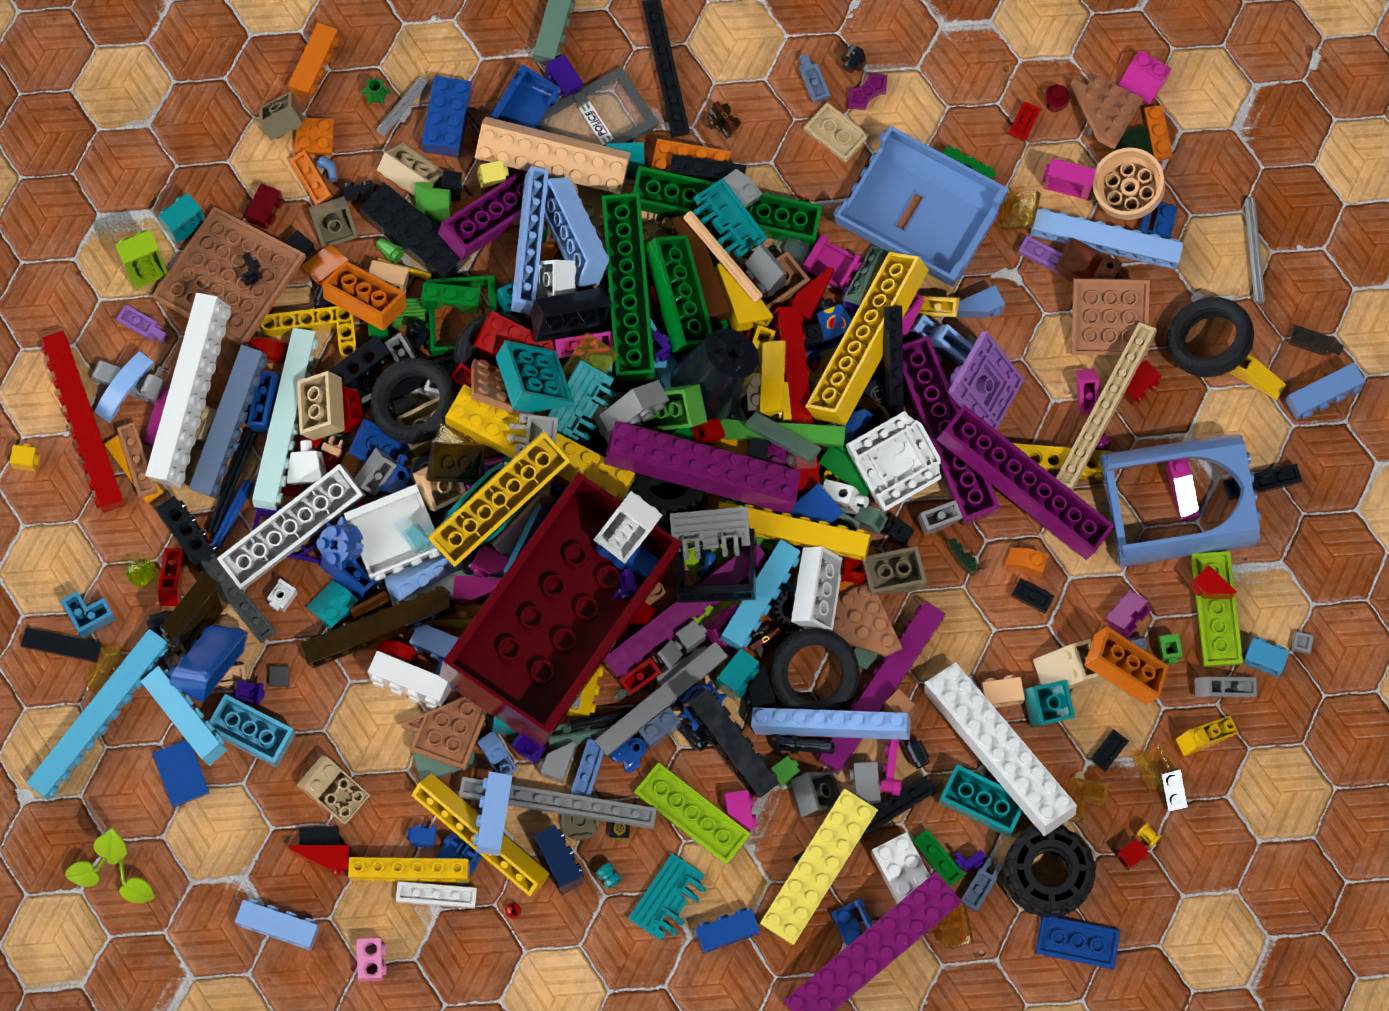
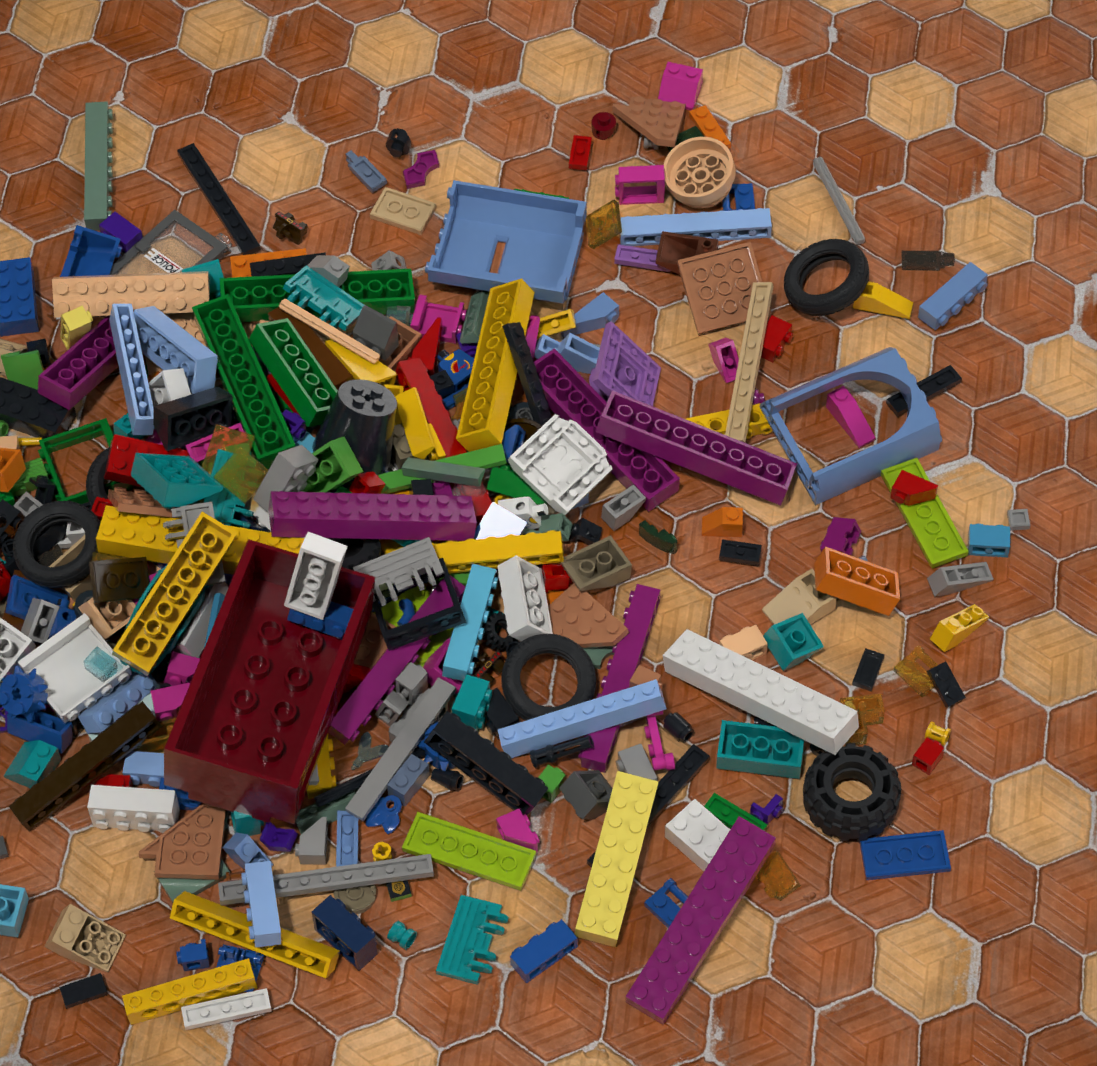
camera: 15 degrees left, 15 degrees down
red slope [289,845,350,876] -> none
reddish brown slope [349,591,390,622] -> none
green arch [421,282,480,314] -> none
red hinge [505,902,521,919] -> none
dark purple bracket [614,568,638,601] -> none
red slope [619,654,662,695] -> none
sand blue hinge [961,857,1004,913] -> none
bright green brick [1157,634,1183,665] -> none
none -> clear yellow plate [214,447,268,504]
none -> light grey bracket [371,250,407,270]
none -> yellow bush [372,842,392,862]

